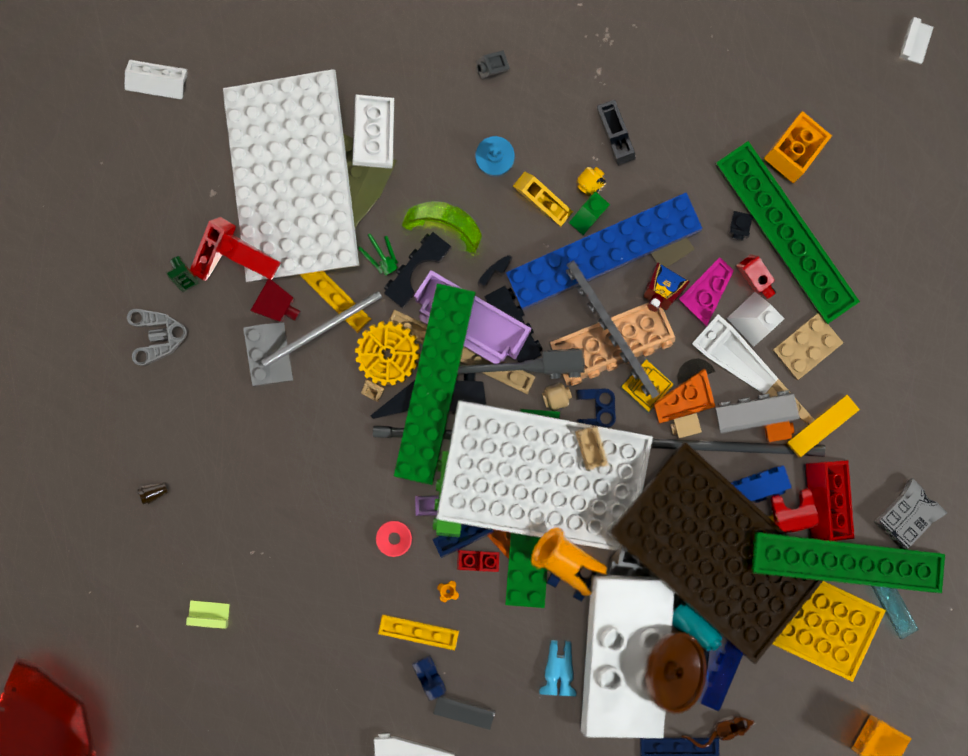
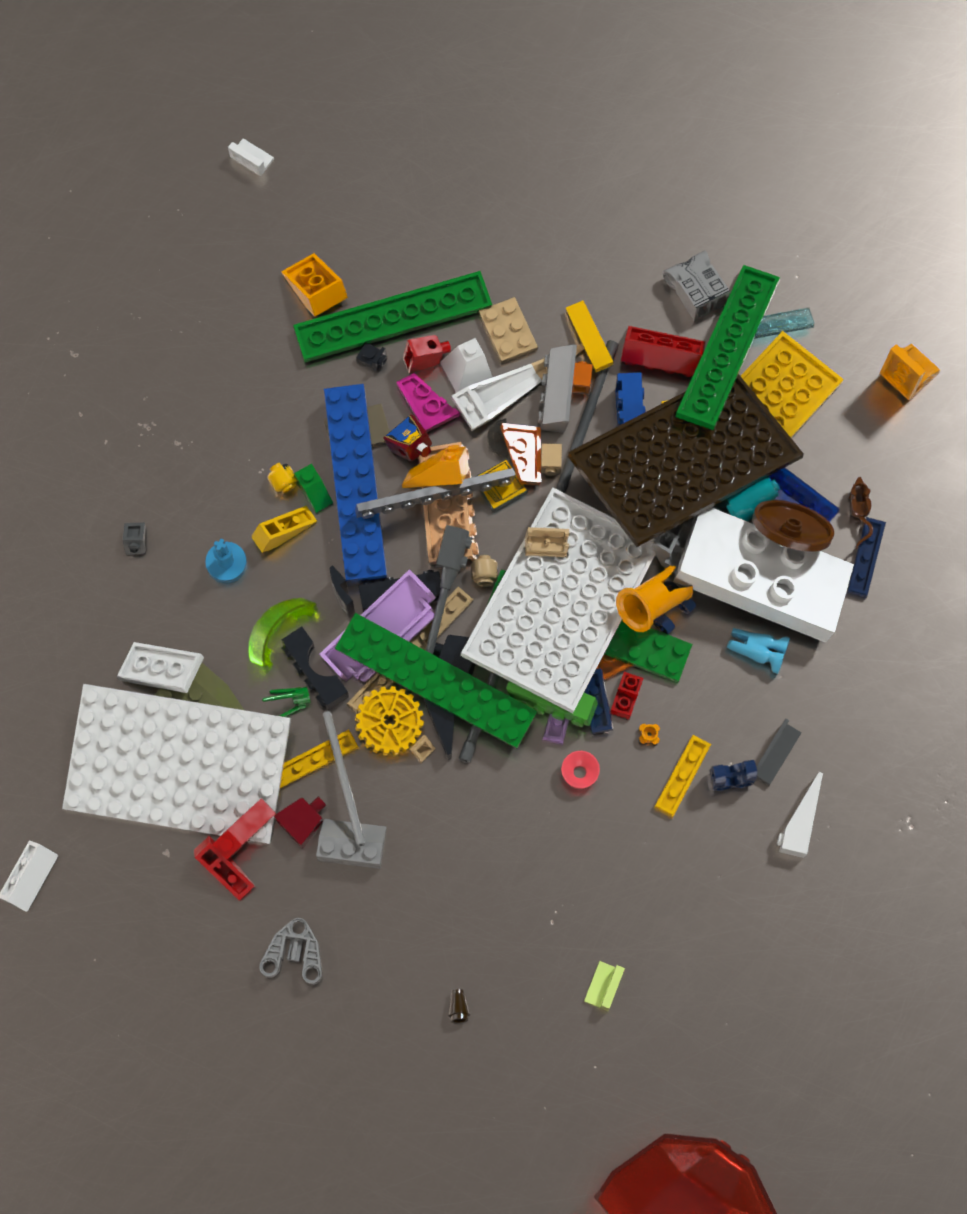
camera: 75 degrees left, 15 degrees down
dark green piece [167,256,199,293] -> none
dark blue piece [576,389,616,428] -> none
black slope [597,100,636,165] -> none
red piece [770,488,819,533] -> none
none -> light orange slope [402,445,469,488]

